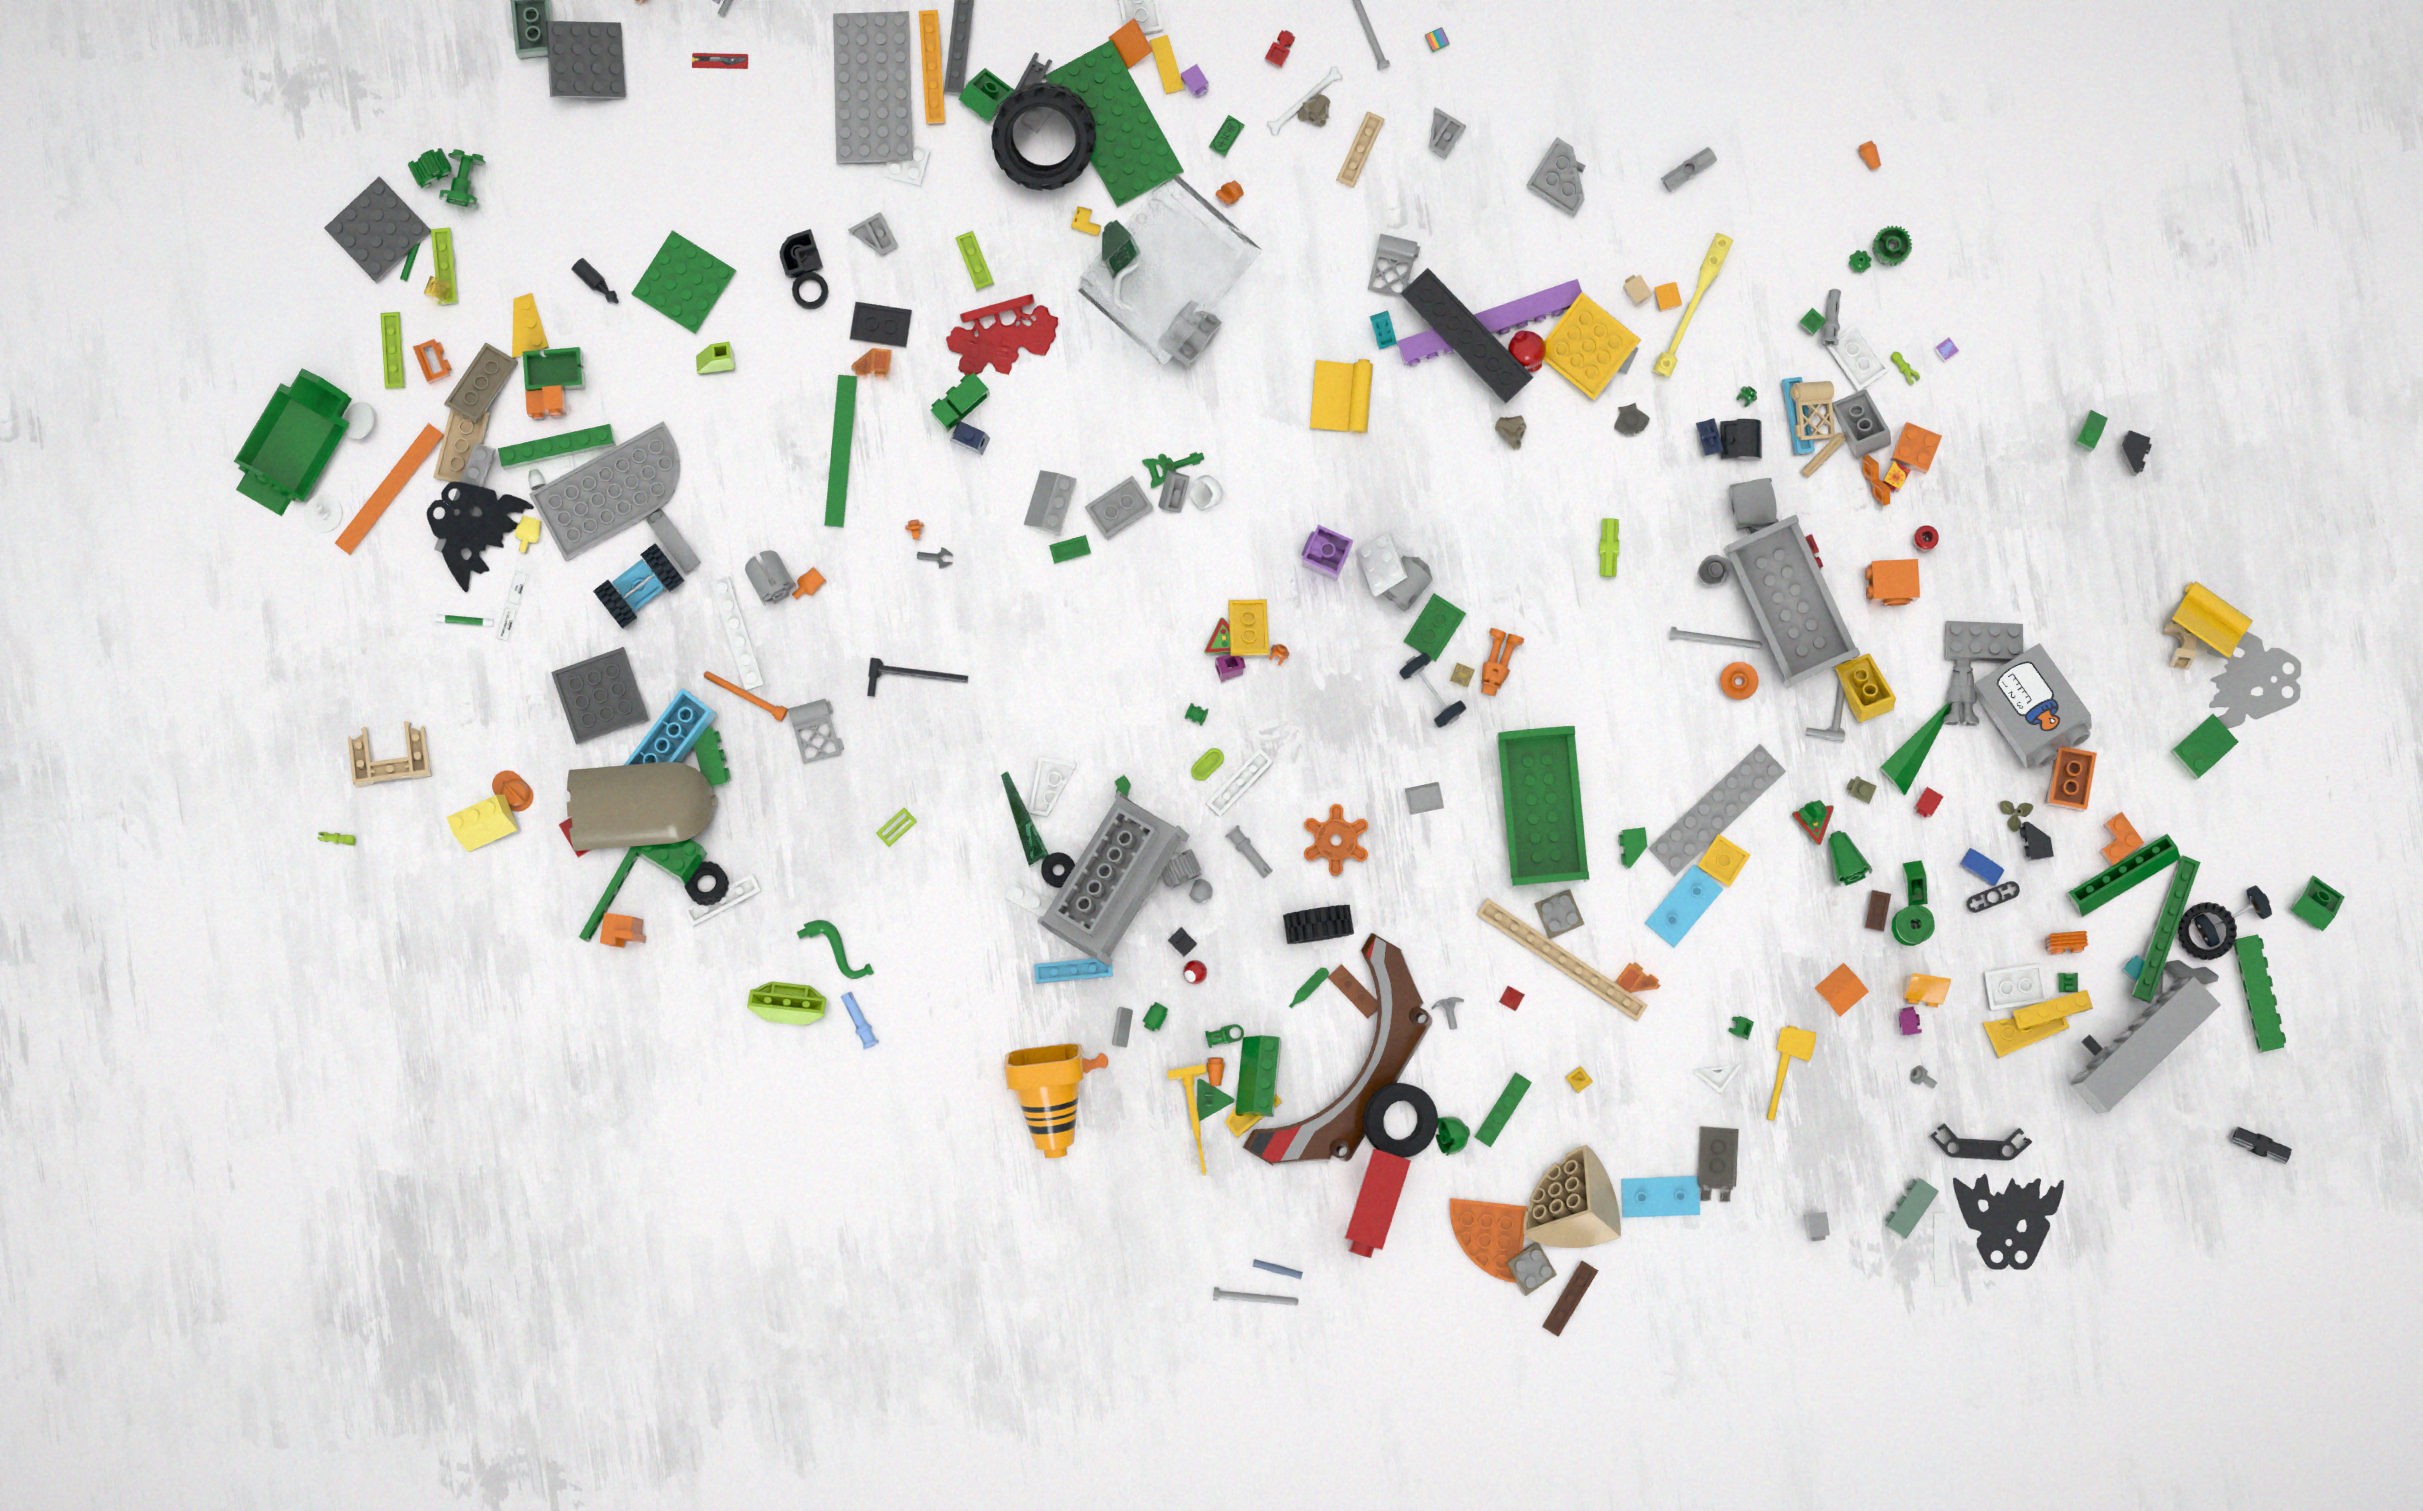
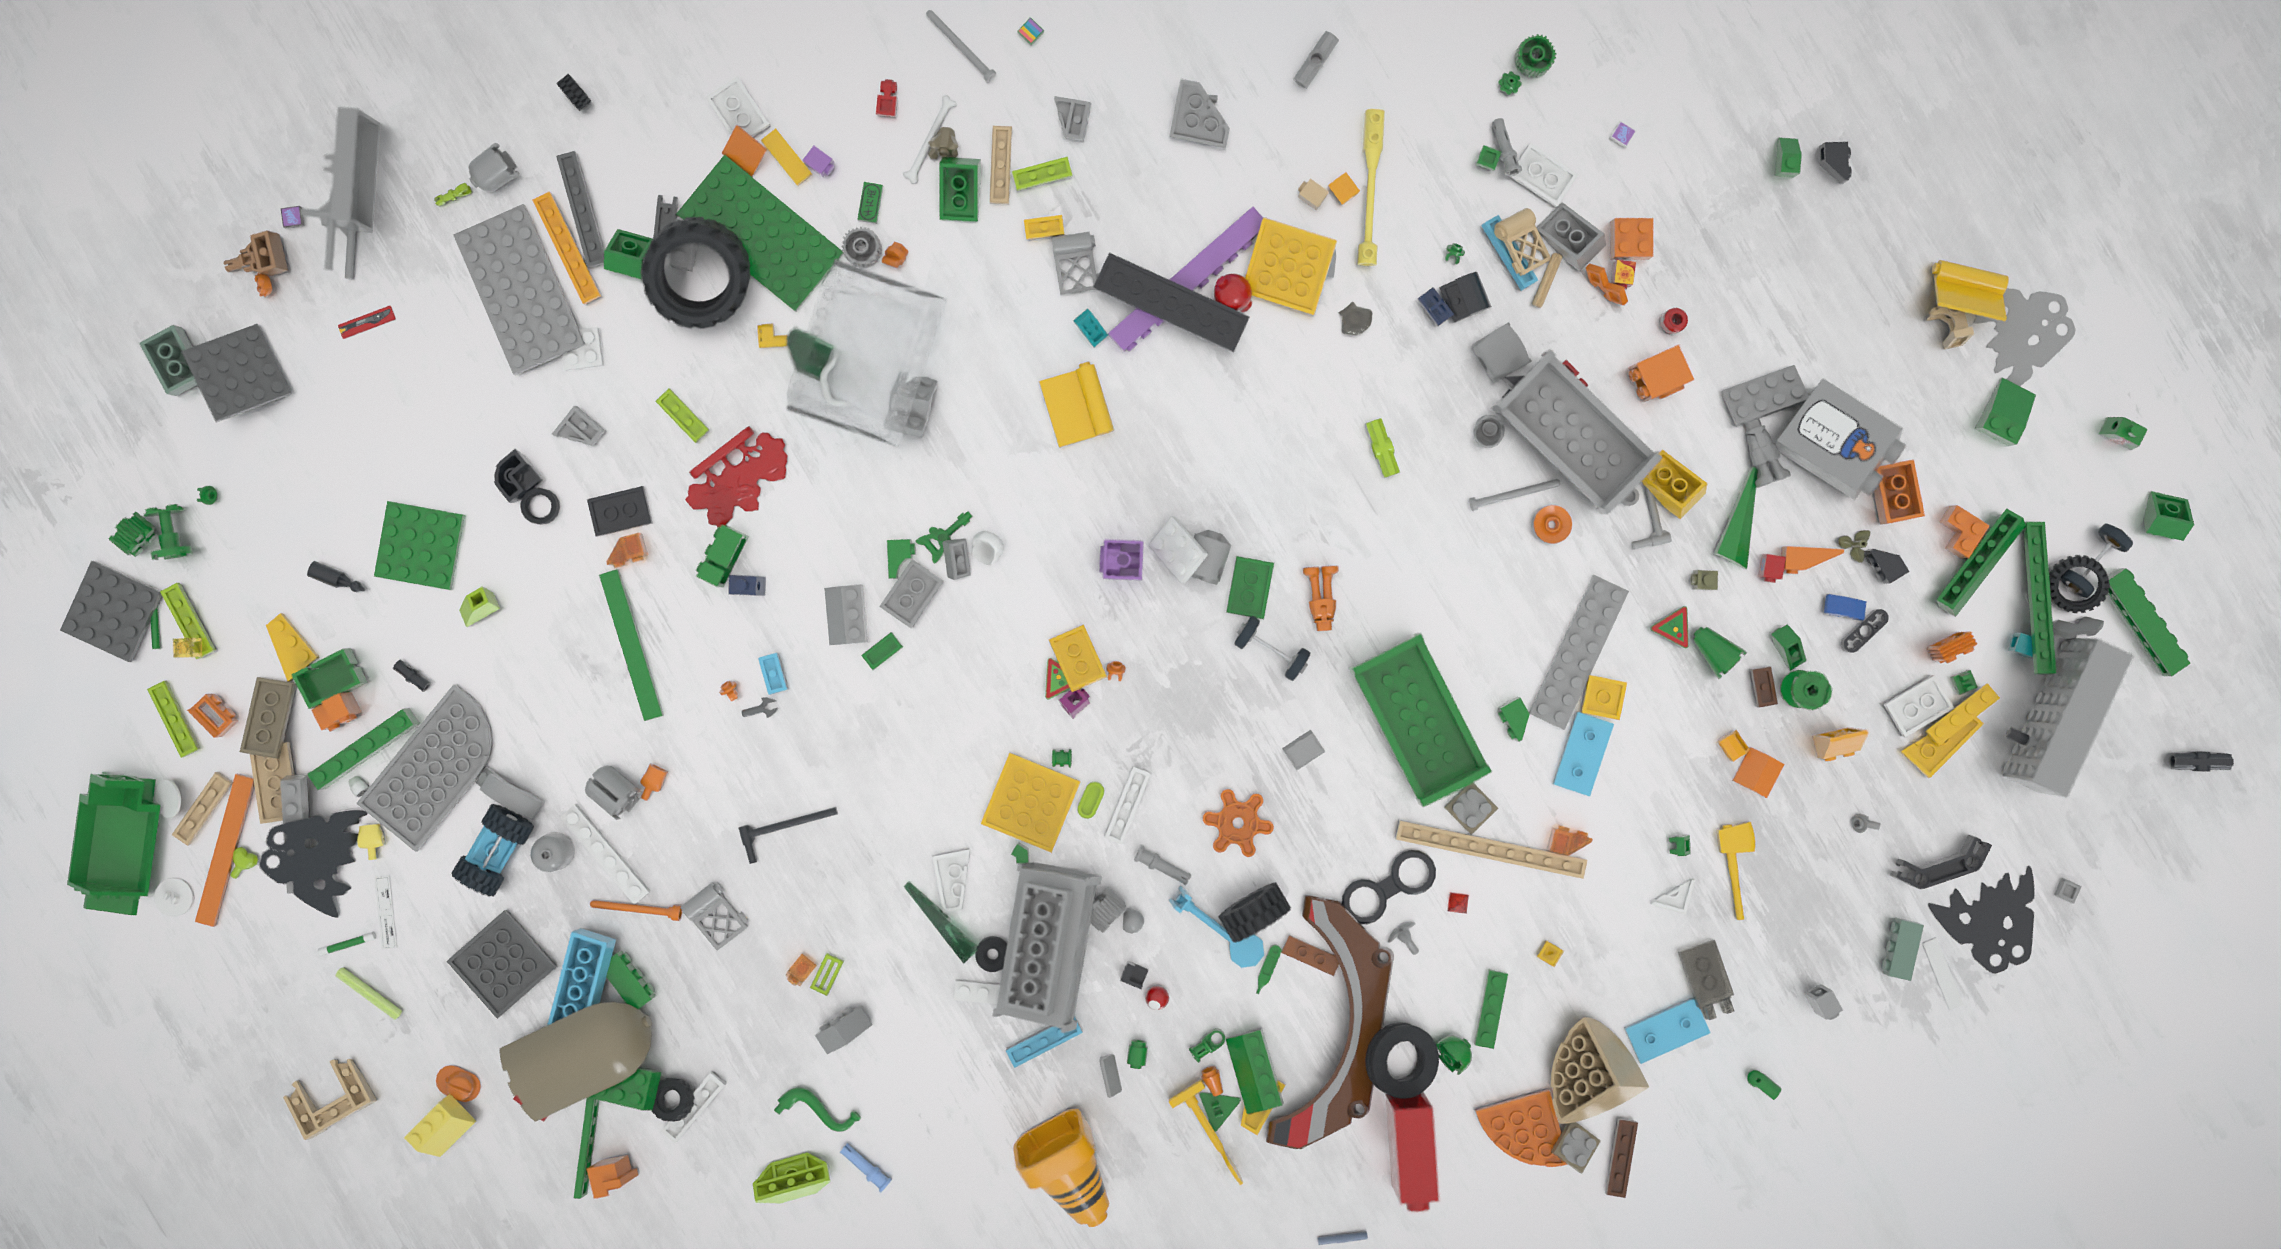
camera: 25 degrees left, 5 degrees up
lime piece [317,832,356,846] -> none
orange piece [1084,1053,1109,1074] -> none
clear yellow tile [1450,663,1475,688] -> none
dark tan rock [1495,415,1526,449] -> none
green piece [1799,800,1827,824] -> none
lime piece [1891,351,1920,385] -> none
magenta brick [1898,1007,1922,1036] -> none
none -> tan tile [172,772,233,846]
none -> green plate [197,486,217,505]
none -> lime rock [230,847,258,879]
none -> yellowish green axle [335,968,402,1020]
none -> black pin [393,659,431,692]
none -> light grey cylinder [530,832,575,872]
none -> medium azure plate [758,653,788,695]
none -> clear orange bracket [786,954,817,987]
none -> light grey brick [815,1006,872,1054]
none -> light grey brick [842,227,882,268]
none -> green arch [887,539,916,579]
none -> green slope [939,157,981,222]
none -> yellow plate [981,753,1081,853]
none -> lime plate [1012,156,1073,191]
none -> yellow plate [1024,215,1065,240]
none -> medium azure piece [1169,885,1264,968]
none -> black bar [1342,850,1436,925]
none -> light grey tile [1621,488,1639,506]
none -> light orange piece [1717,730,1750,762]
none -> green piece [1747,1070,1782,1100]
none -> orange slope [1781,546,1844,574]
none -> light grey tile [2054,878,2082,904]
none -> green torso [2099,417,2148,450]

